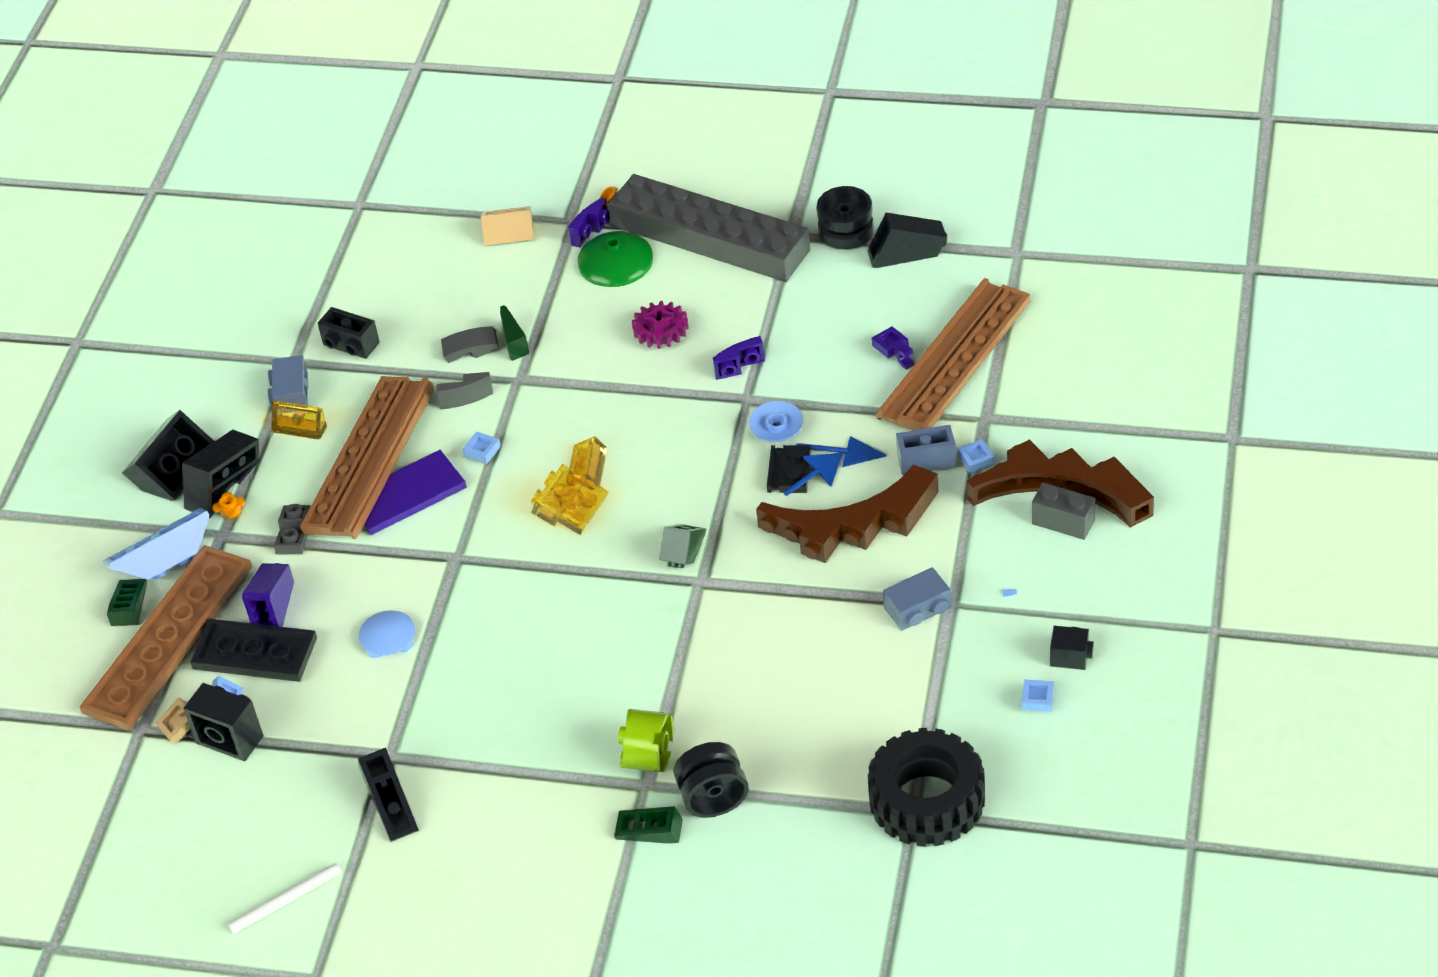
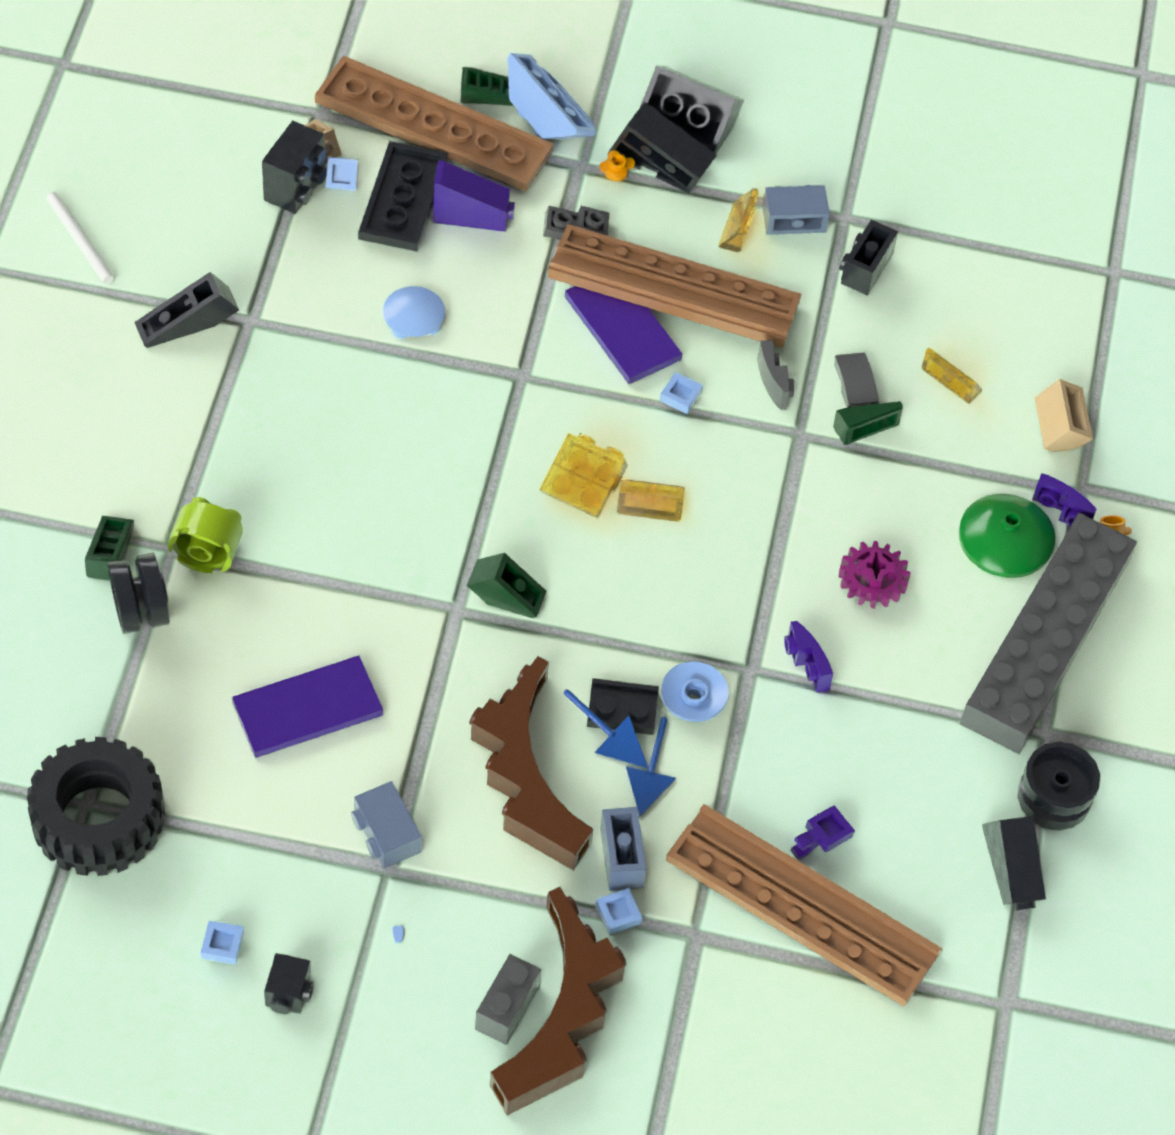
camera: 80 degrees right, 10 degrees up
none -> dark purple tile [232,655,383,758]
none -> clear yellow slope [921,347,982,404]

